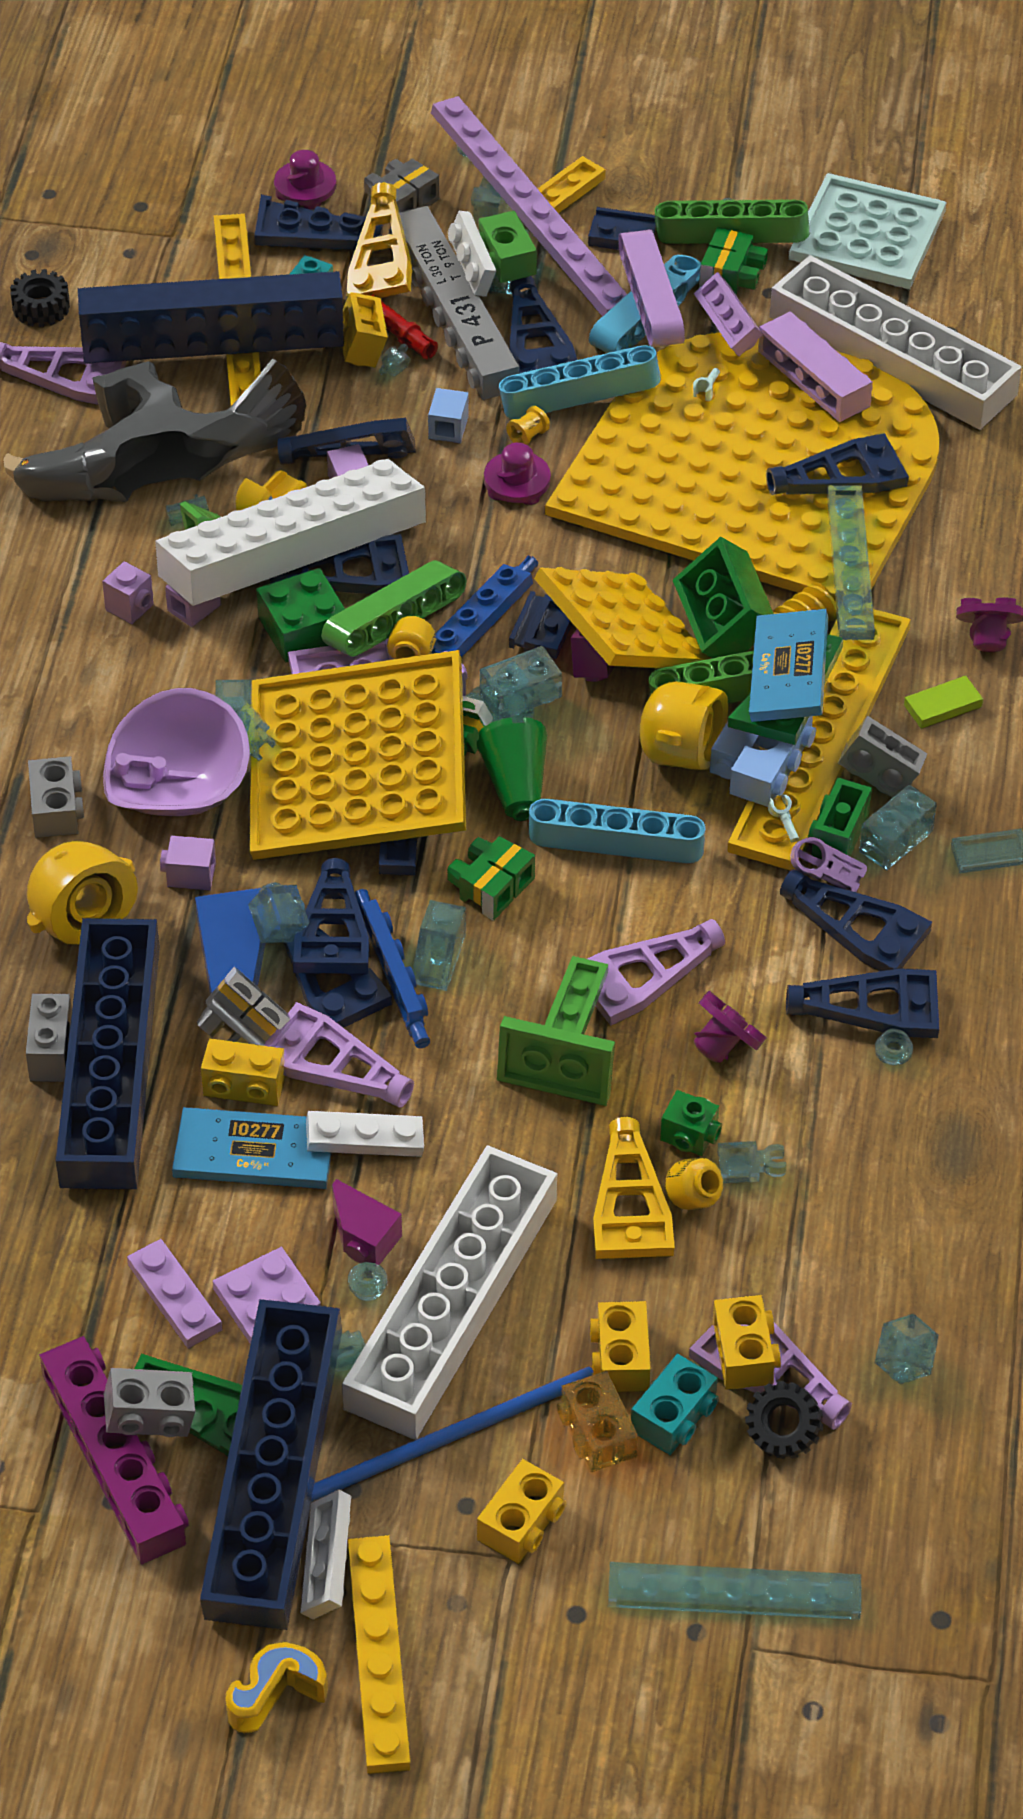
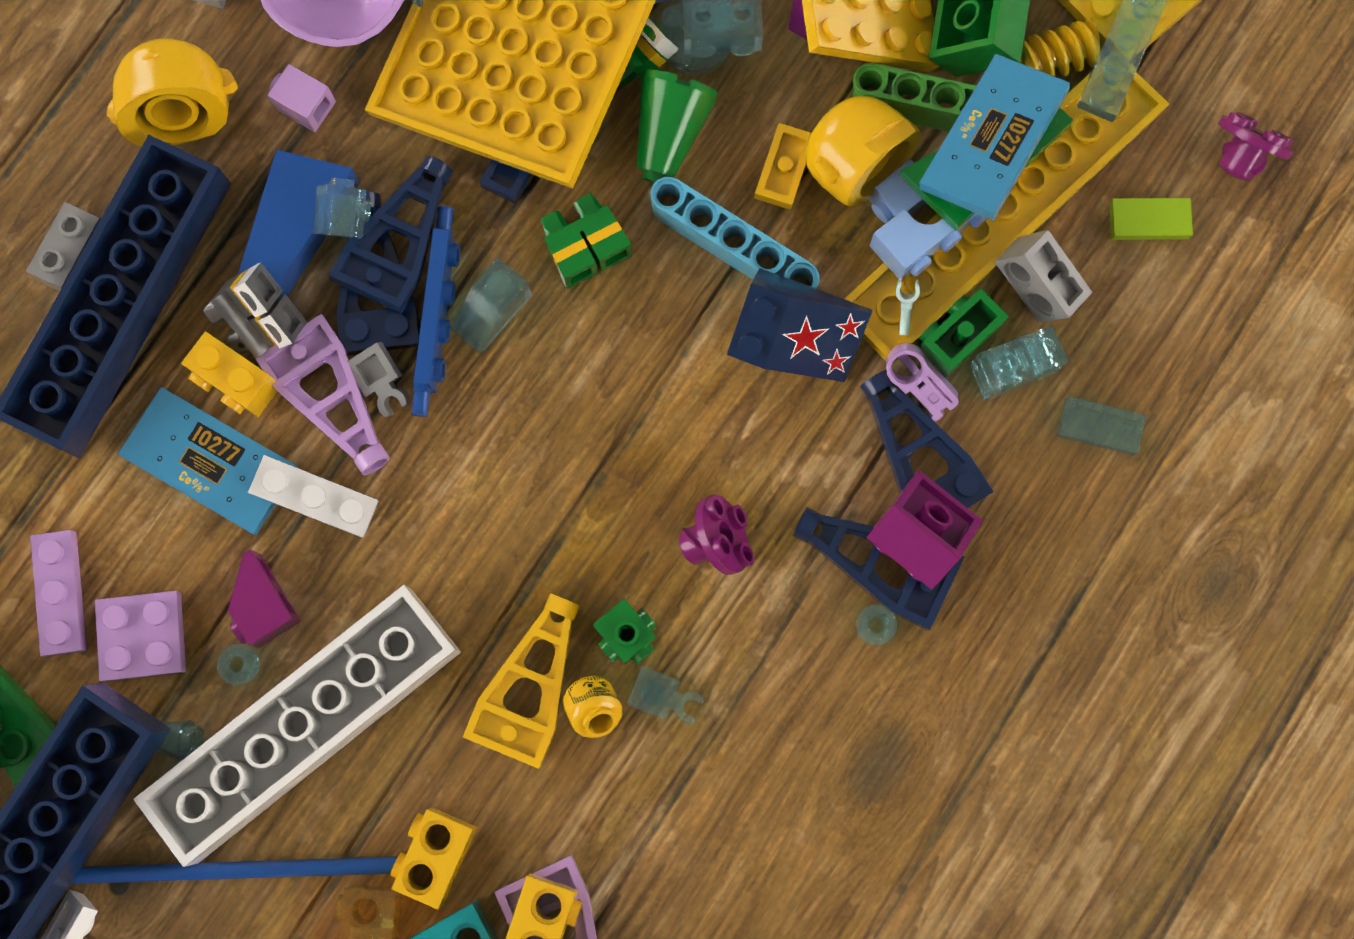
camera: 25 degrees right, 30 degrees up
bright green piece [497,956,615,1106] -> none
lavender plate [588,919,725,1026] -> none
none -> light grey plate [347,342,411,417]
none -> dark blue slope [726,268,873,382]
none -> yellow plate [754,123,811,210]
none -> magenta slope [866,470,983,590]

